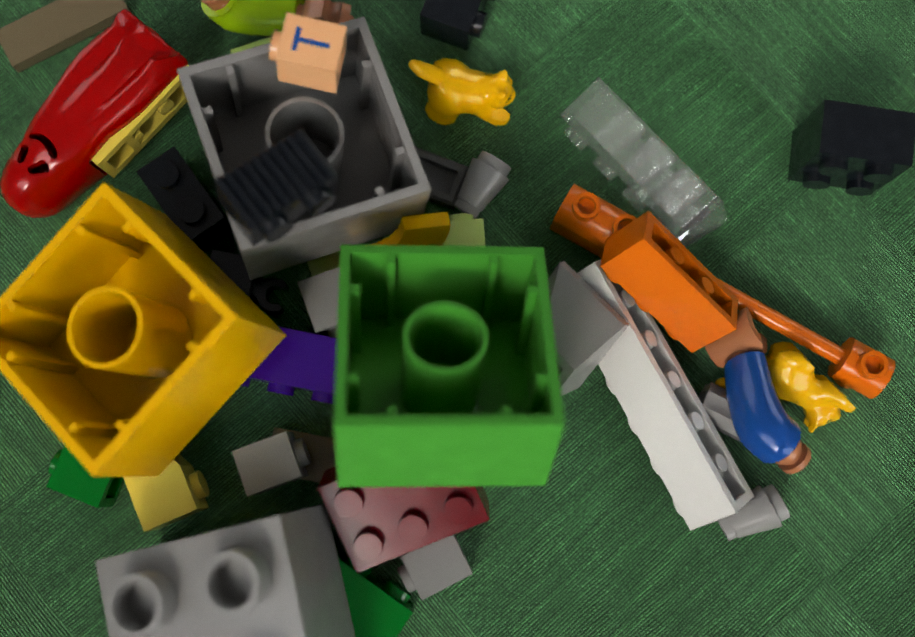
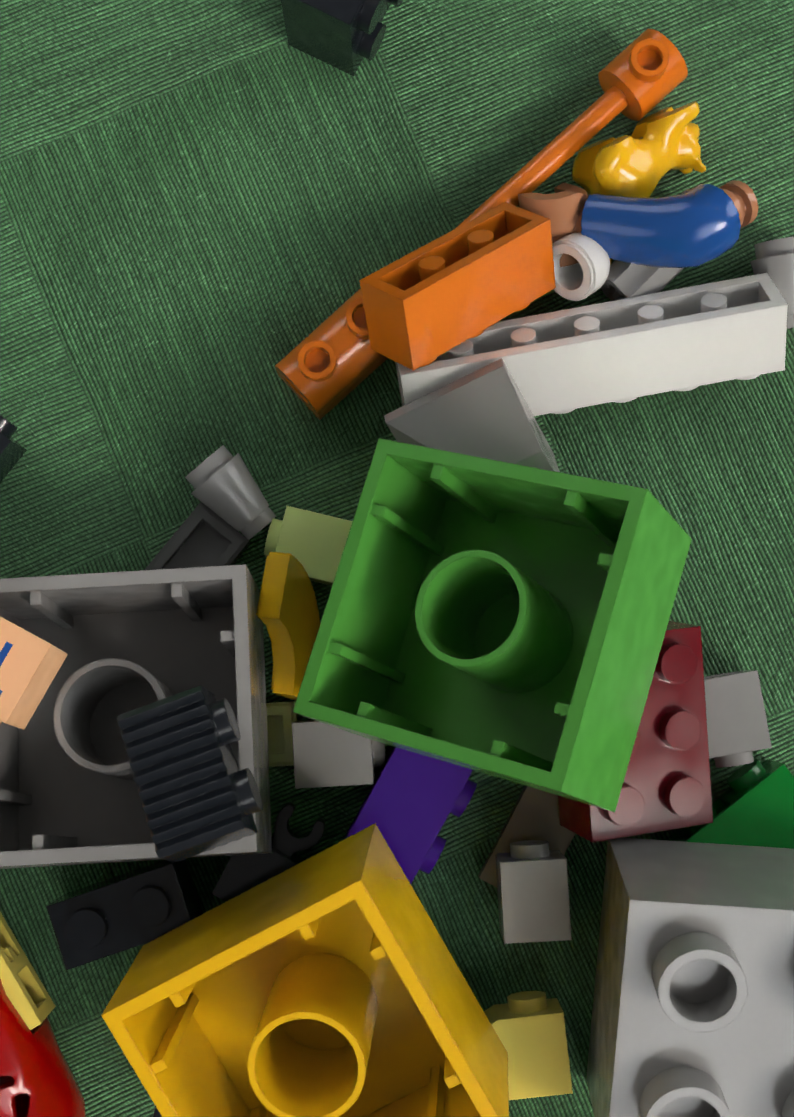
camera: 70 degrees left, 5 degrees up
yellow animal [408,58,516,126] -> none
clear wedge [560,77,728,247] -> none
none -> white piece [552,233,610,301]

